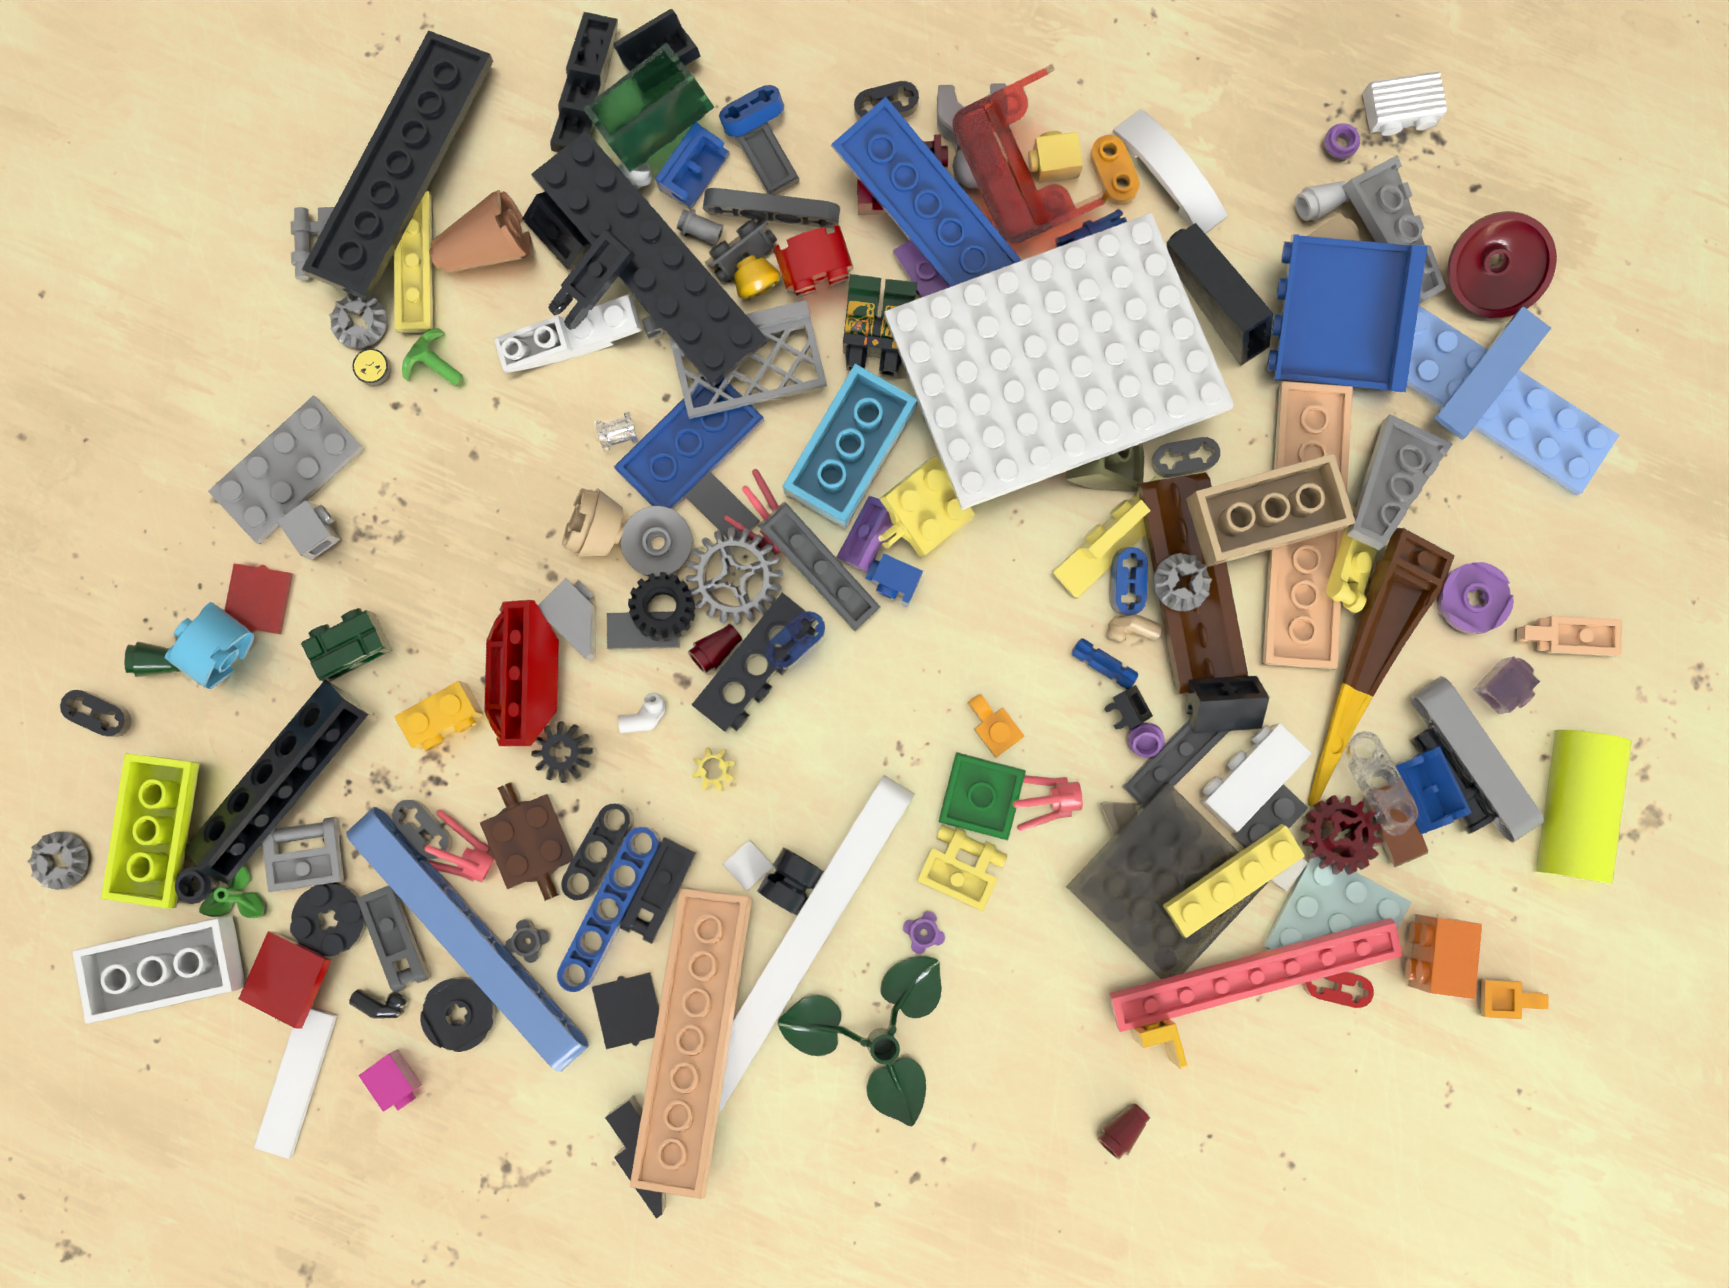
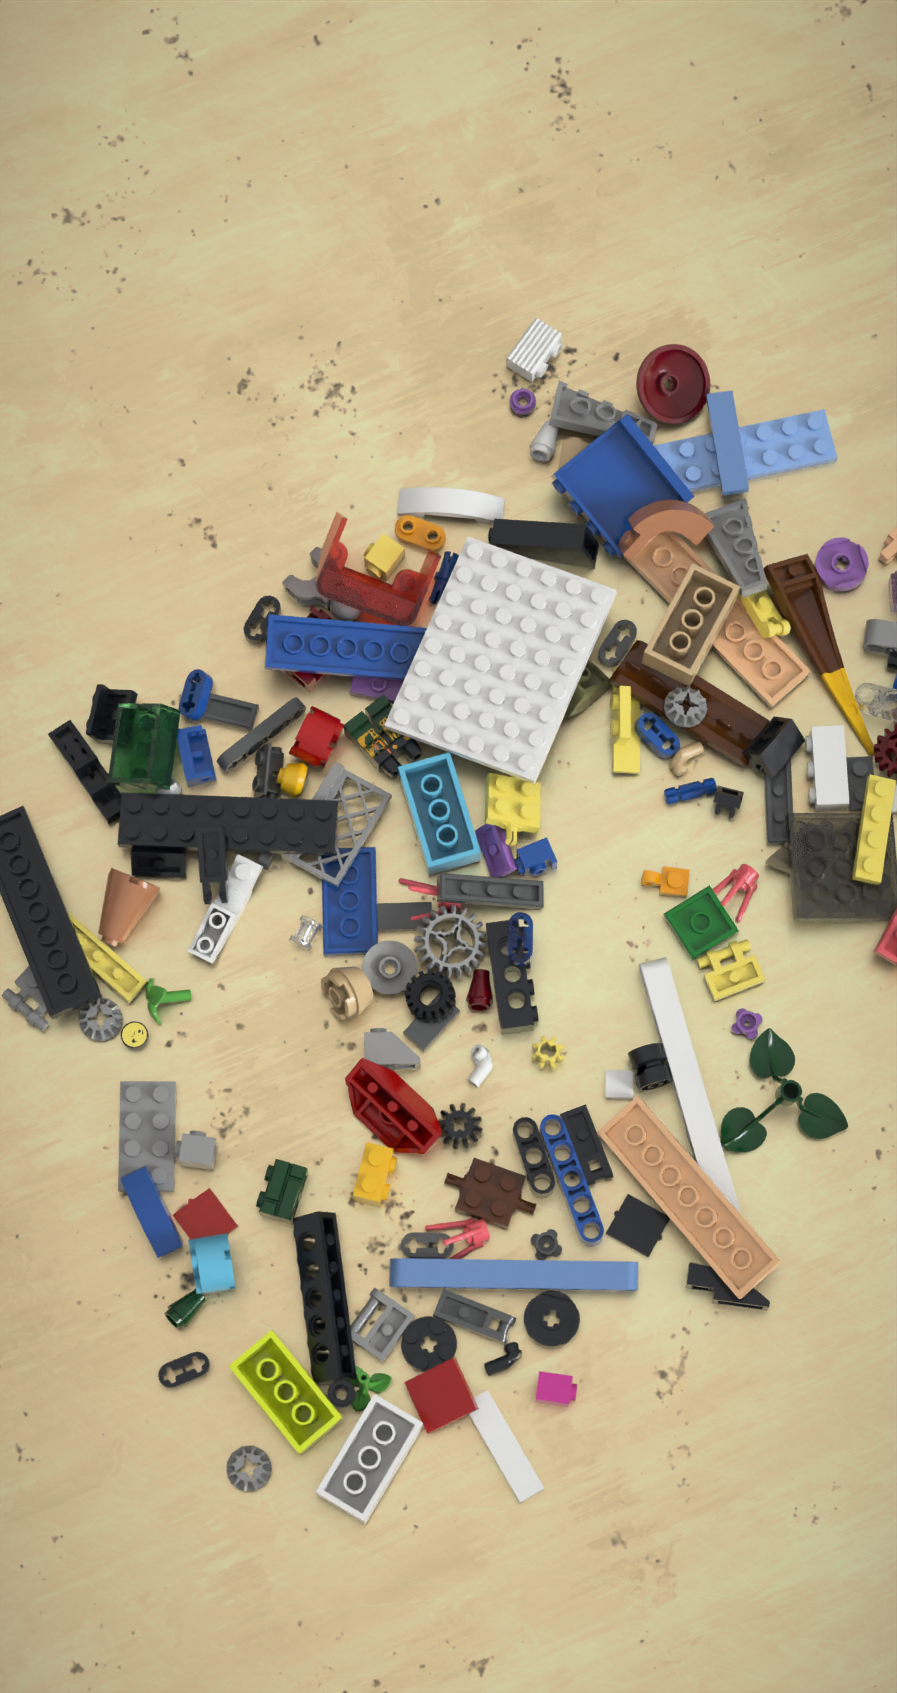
camera: 45 degrees left, 10 degrees down
light grey pin [677,209,724,246] -> none
medium lavender plate [1128,722,1165,758] -> none
none -> blue slope [121,1165,183,1258]
none -> nougat arch [618,500,714,561]

